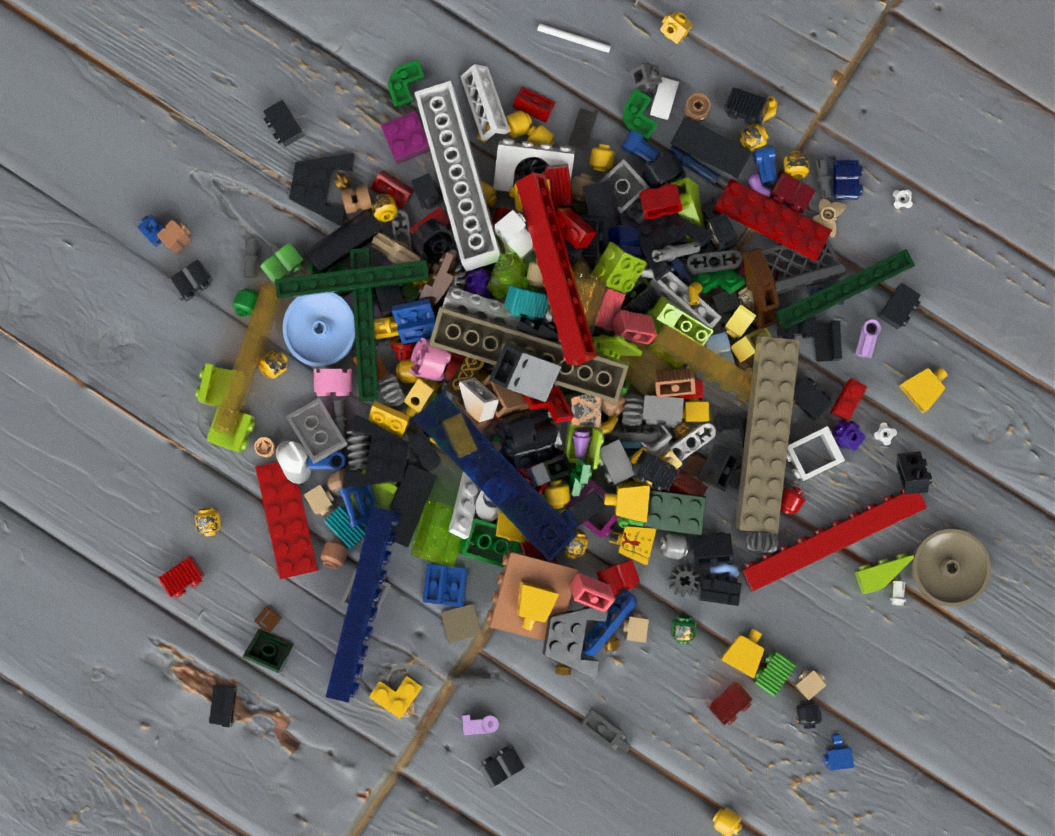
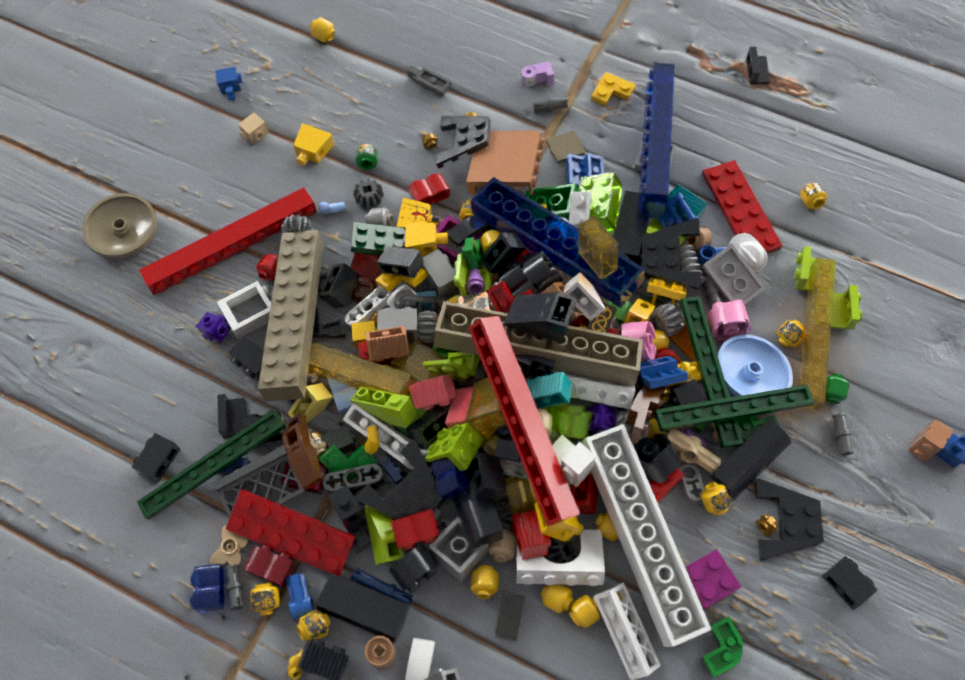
camera: 175 degrees right, 20 degrees down
red brick [158,556,205,598] -> none
black brick [167,260,213,302] -> none
dark green slope [242,629,294,673] -> none
light nougat wheel [254,437,276,457] -> none
reddish brown tile [254,606,282,633] -> none
bright green brick [260,242,306,284] -> none
tan brick [304,485,335,516] -> none
nougat head [320,539,349,569] -> none
medium nougat wheel [341,184,372,214] -> none
red slope [370,170,414,209] -> none
black brick [411,173,439,210] -> none
black brick [480,746,525,788] -> none
red slope [513,87,556,123] -> none
yellow torso [517,581,559,630] -> none
red brick [556,208,597,248] -> none
coral brick [569,573,615,612] -> none
blue beam [582,591,637,656] -> none
blue piece [620,130,661,162] -> none
green plate [623,89,658,141] -> none
tan brick [623,613,649,643] -> none
light grey pin [652,241,700,262] -> none
black brick [692,532,733,566] -> none
black brick [699,574,742,606] -> none
clear red brick [707,681,753,725] -> none
light yellow slope [723,305,756,339] -> none
medium lavender arm [748,173,771,197] -> none
bright green brick [754,650,796,697] -> none
black head [796,700,822,729] -> none
red brick [830,378,867,421] -> none
lavender piece [855,319,881,359] -> none
lime slope [855,552,914,594] -> none
white plate [874,423,897,445] -> none
white pin [890,581,906,606] -> none
white plate [893,189,913,209] -> none
black brick [896,451,932,495] -> none
yellow torso [899,367,948,413] -> none

